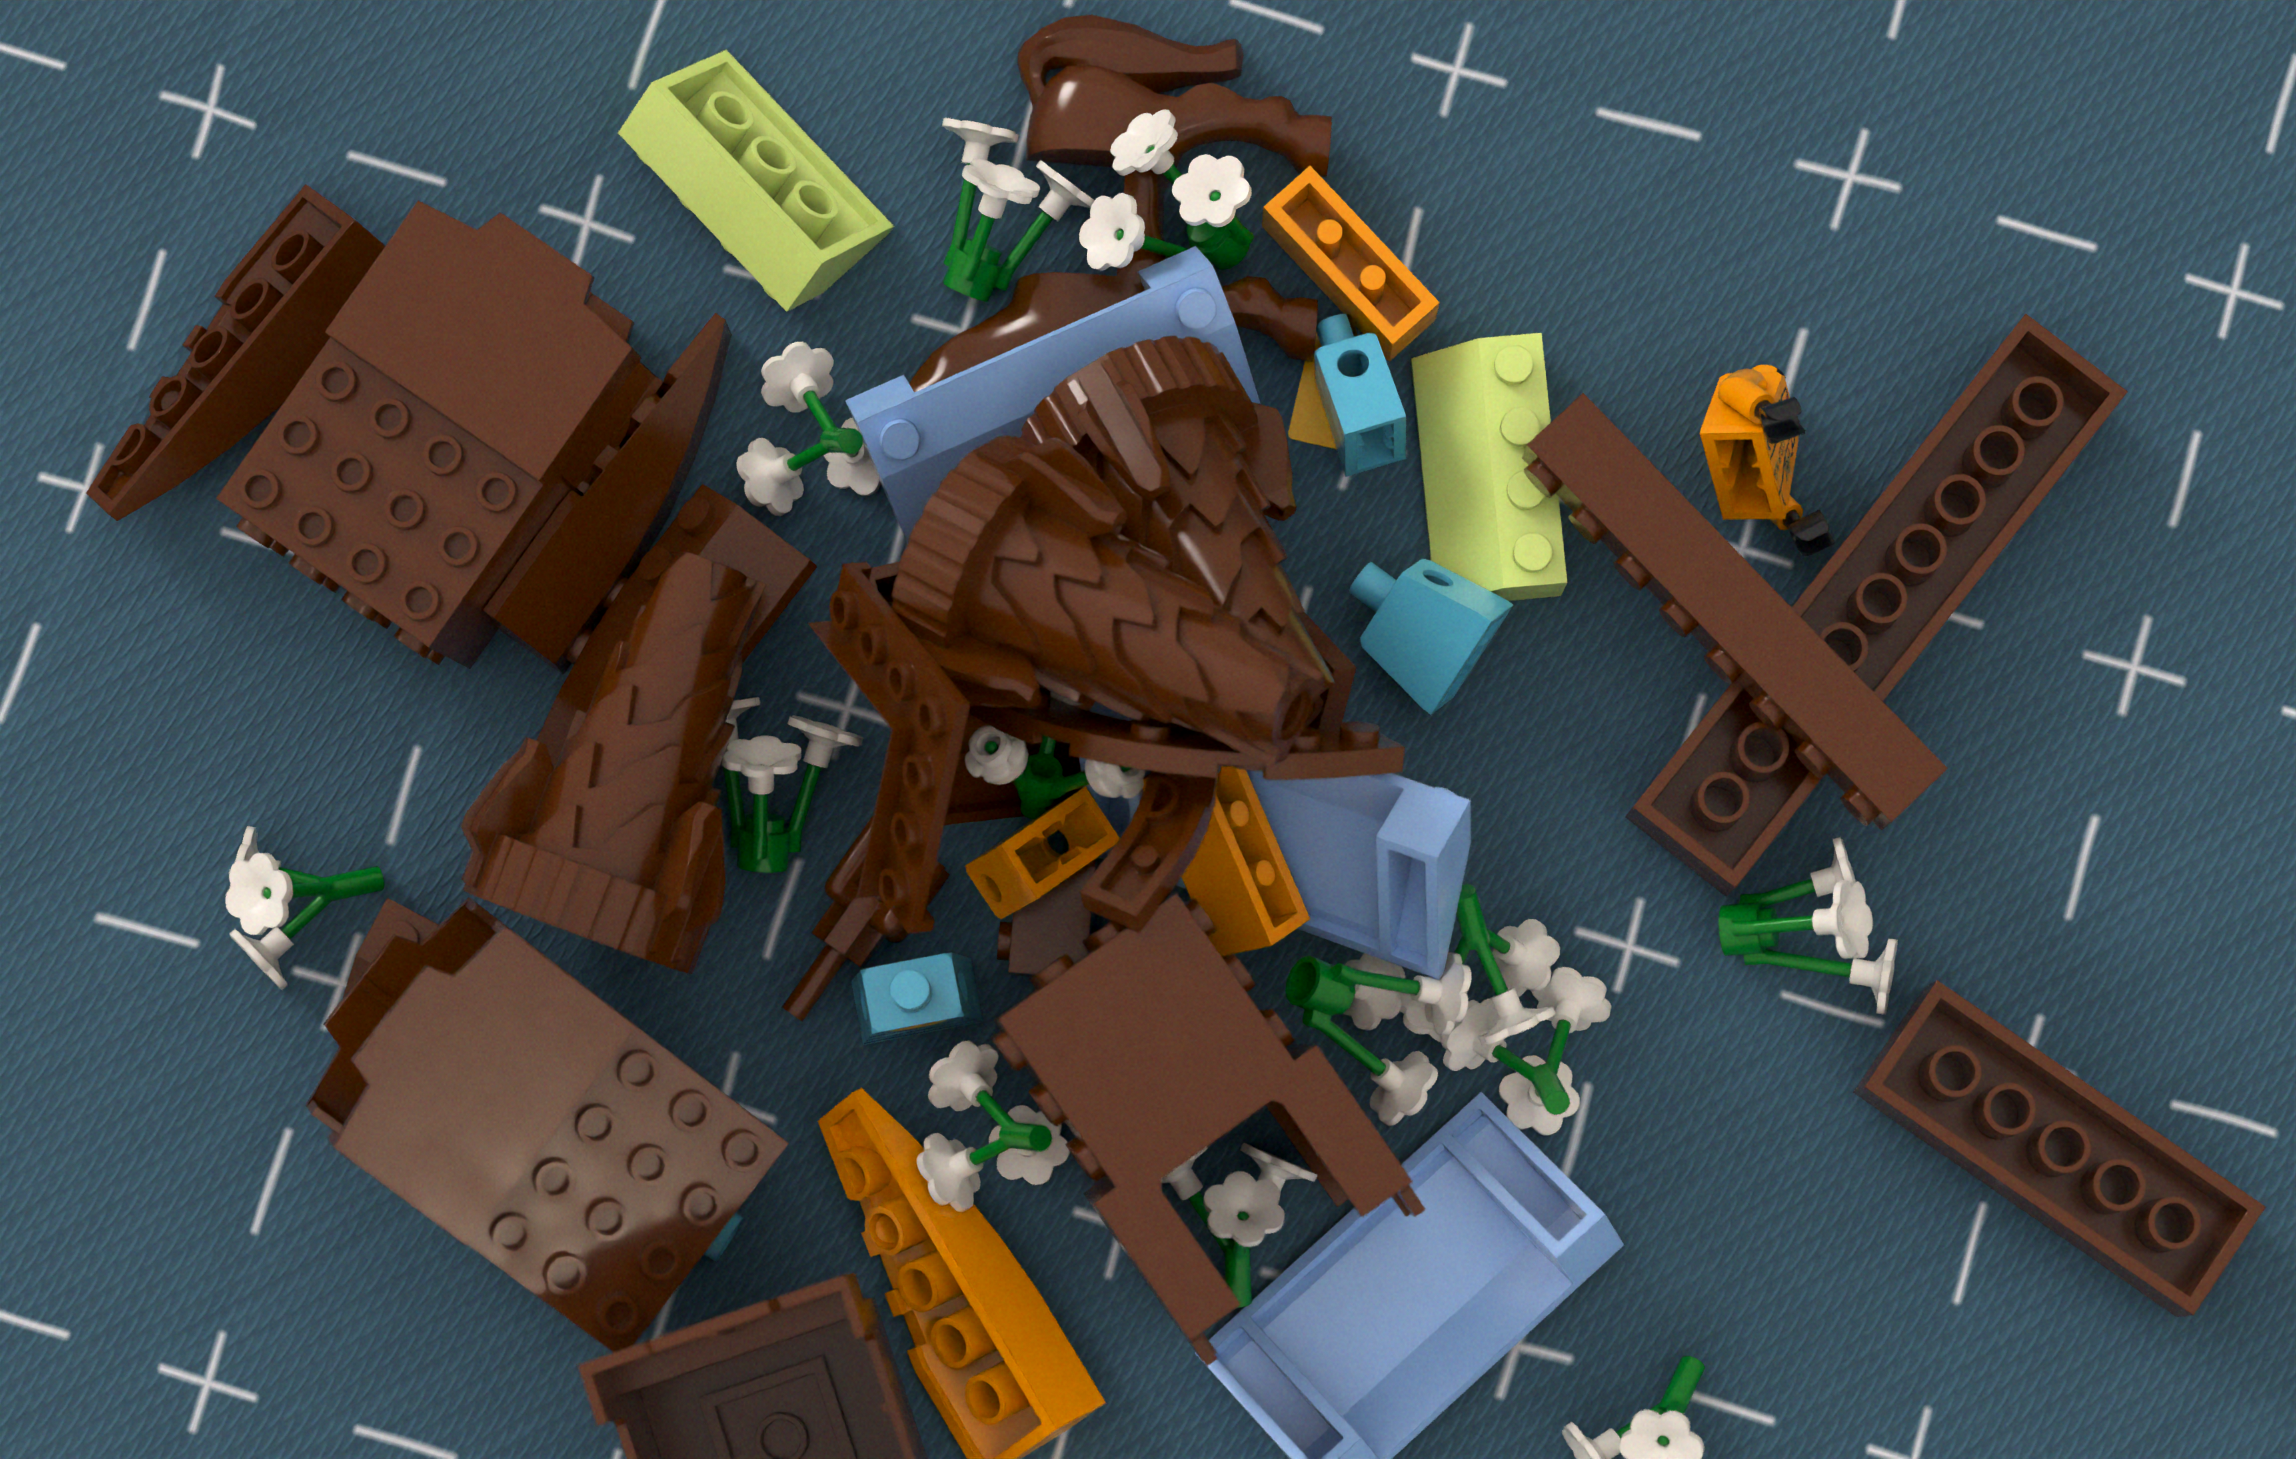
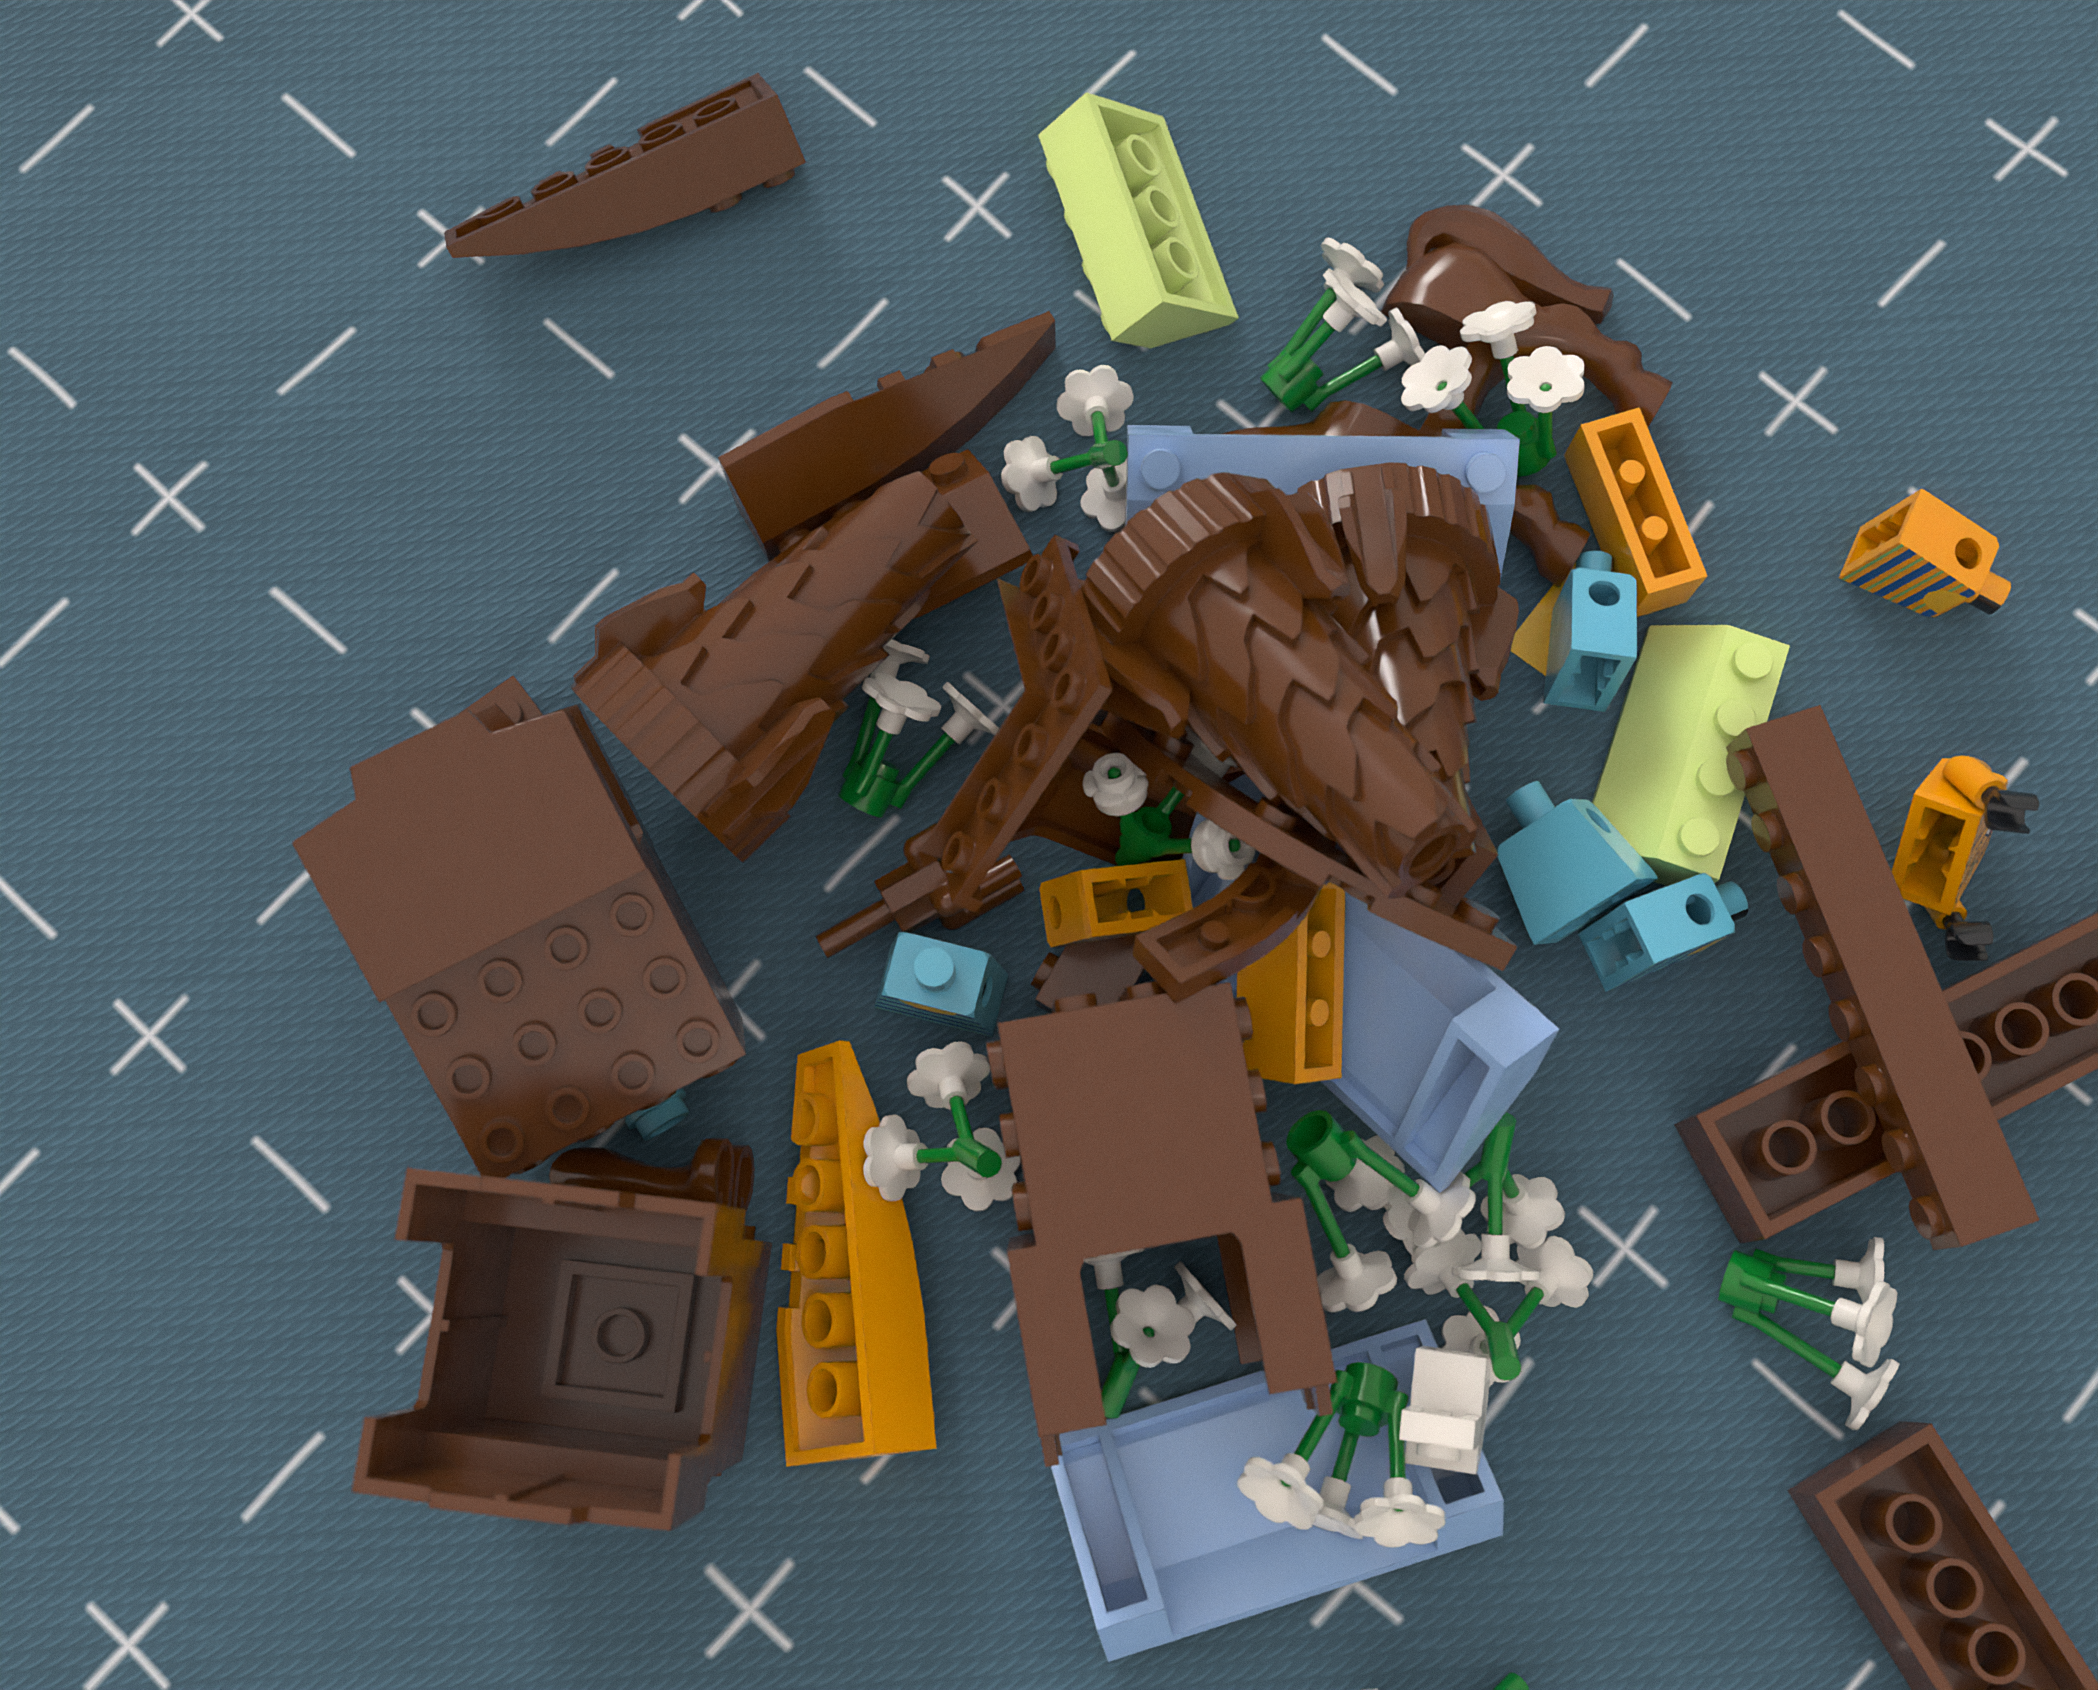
camera: 25 degrees right, 5 degrees down
reddish brown piece [216,201,670,669] -> none
white plant [225,826,384,990] -> none
none -> reddish brown piece [549,1138,755,1211]
none -> white plant [1237,1362,1445,1547]
none -> white brick [1399,1346,1491,1475]
none -> medium azure torso [1578,873,1748,992]
none -> light orange torso [1839,489,2011,617]

